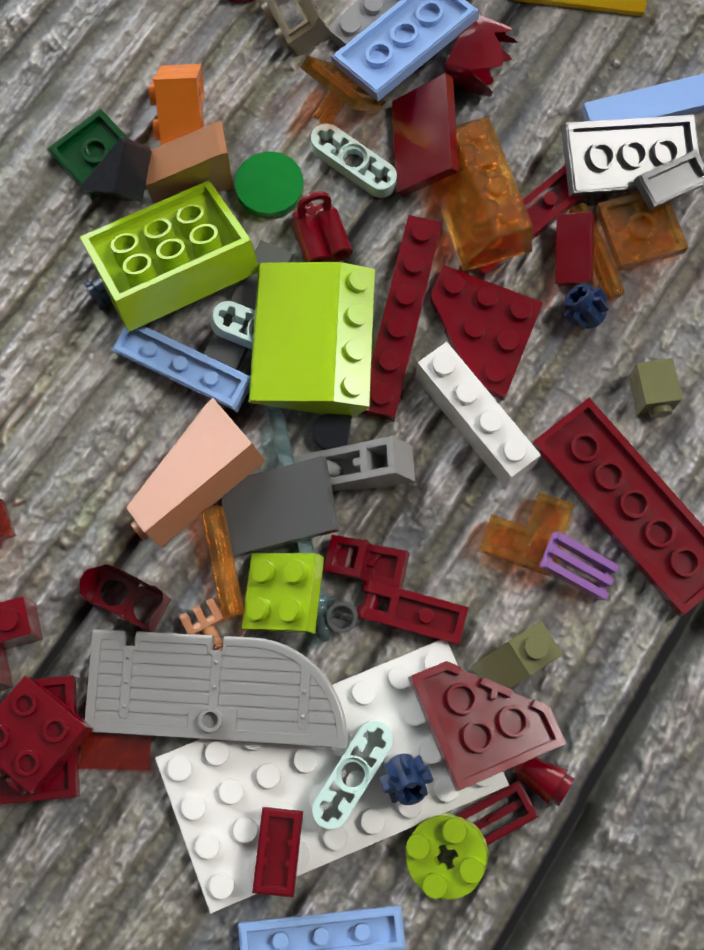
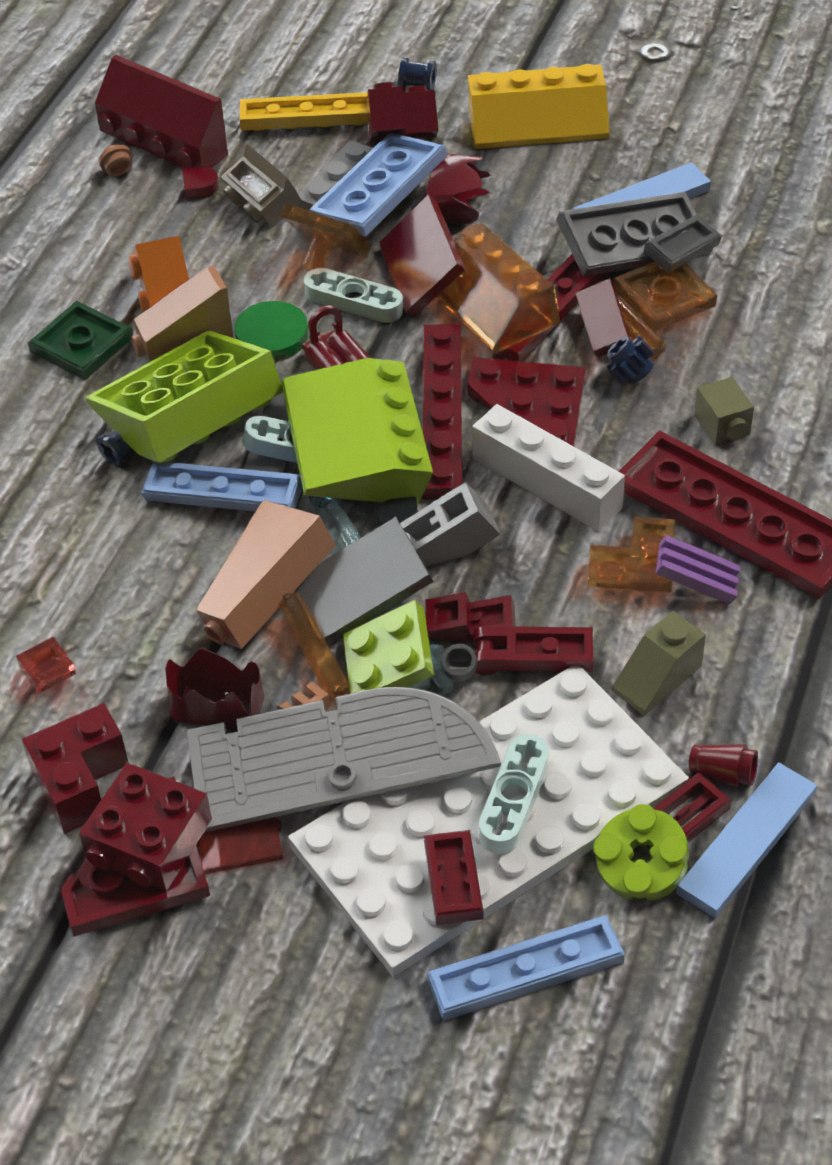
camera: 10 degrees left, 25 degrees down
black slope [81,136,152,202] -> none
dark blue gear [379,753,434,805] -> none
dark red plate [408,661,566,791] -> none
none -> light blue tile [676,762,817,919]

